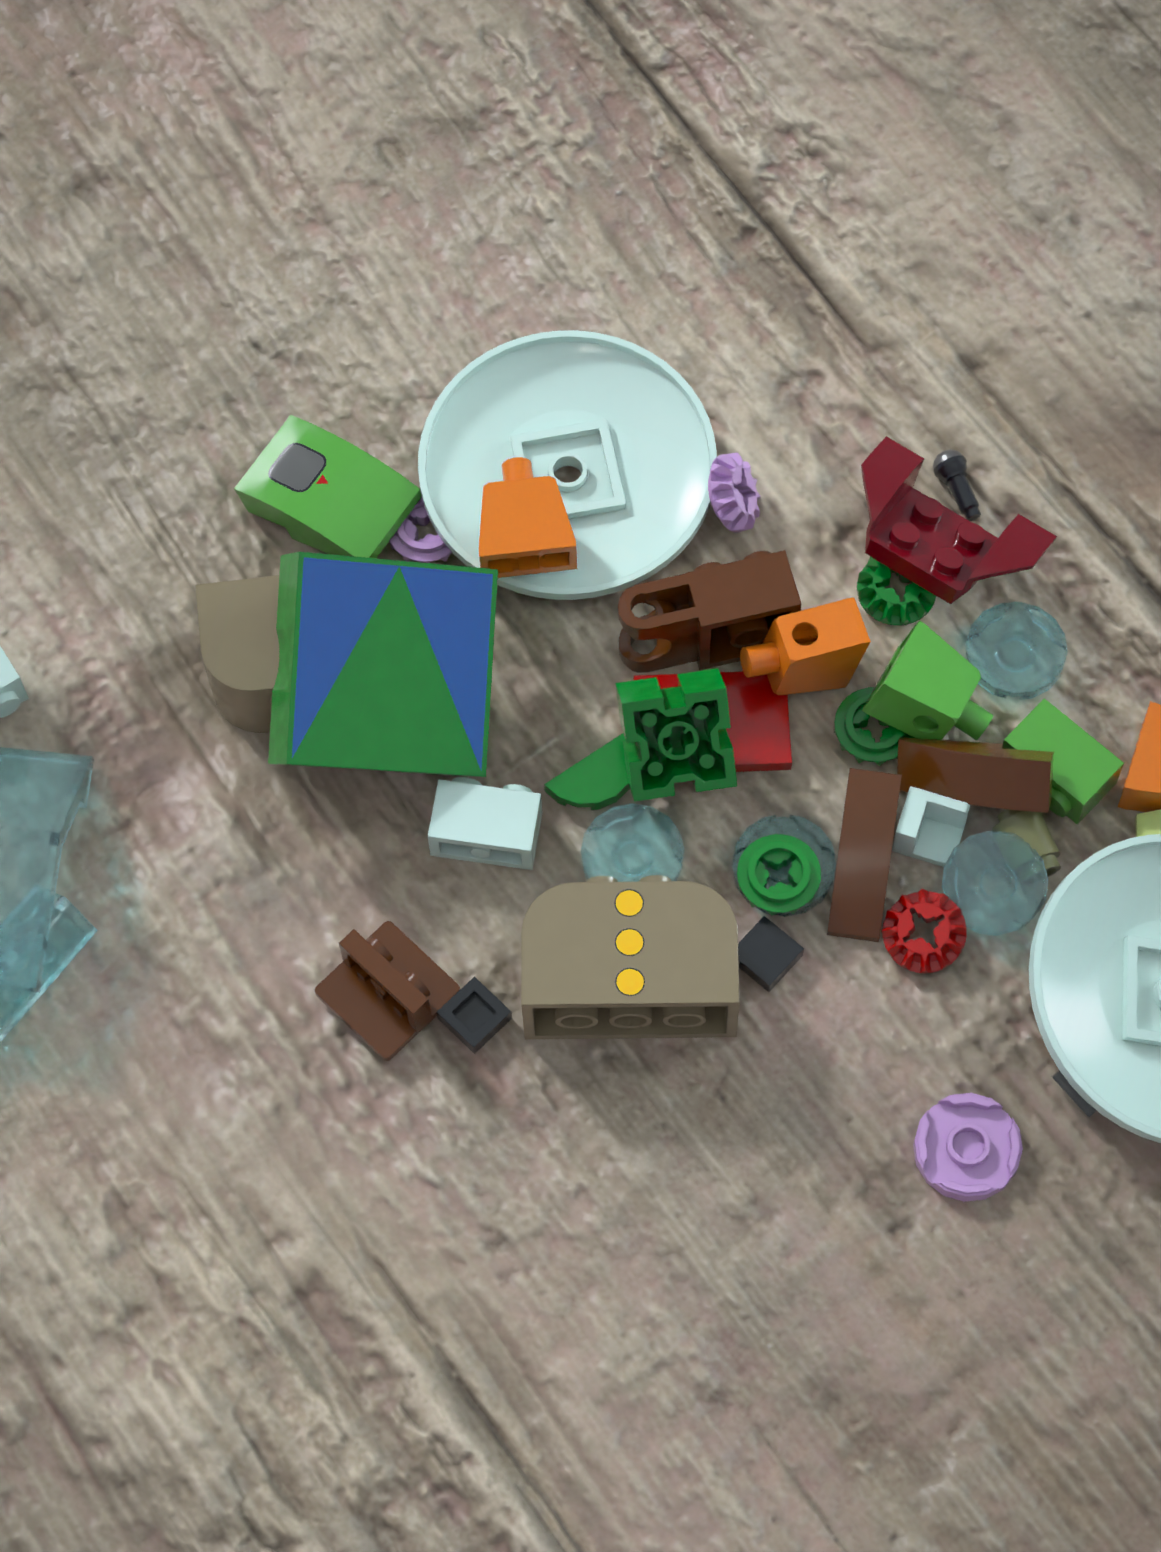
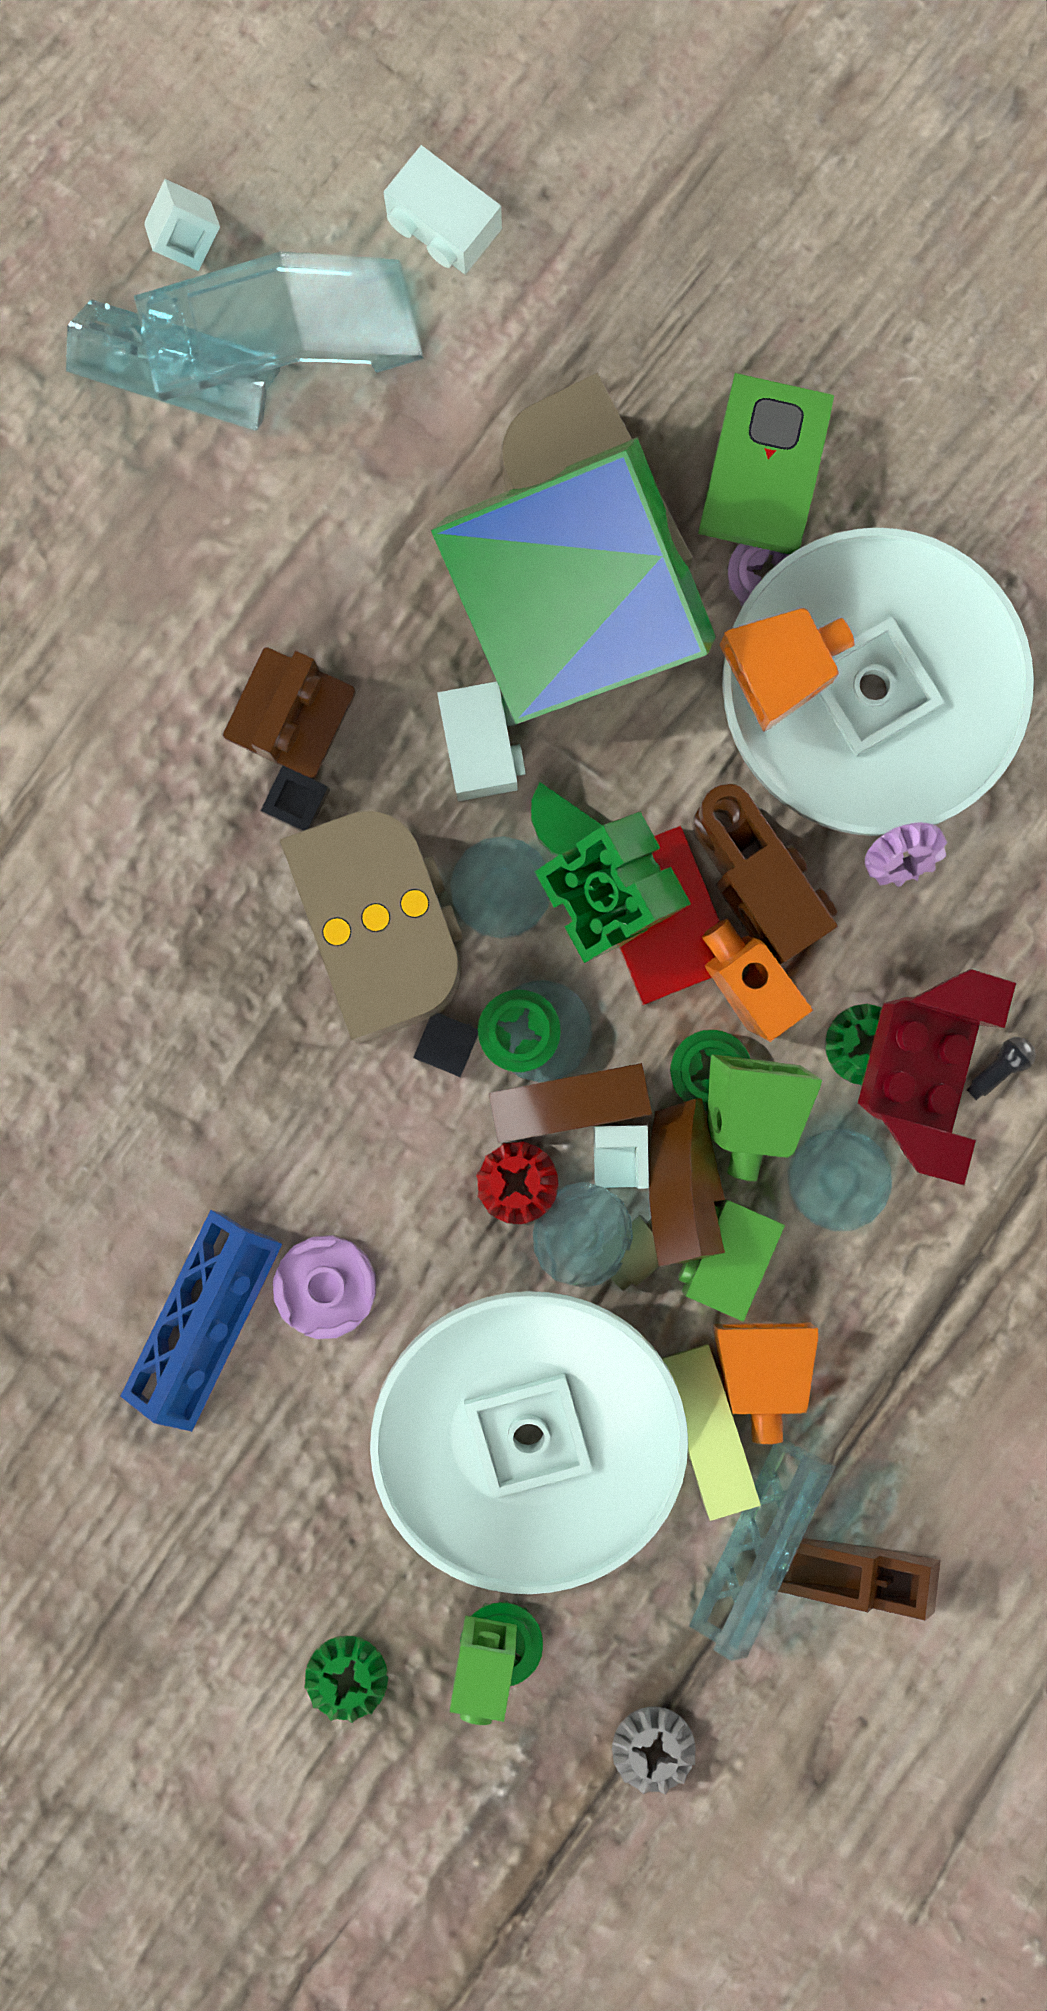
camera: 70 degrees right, 20 degrees up
none -> blue fence [120,1210,282,1432]

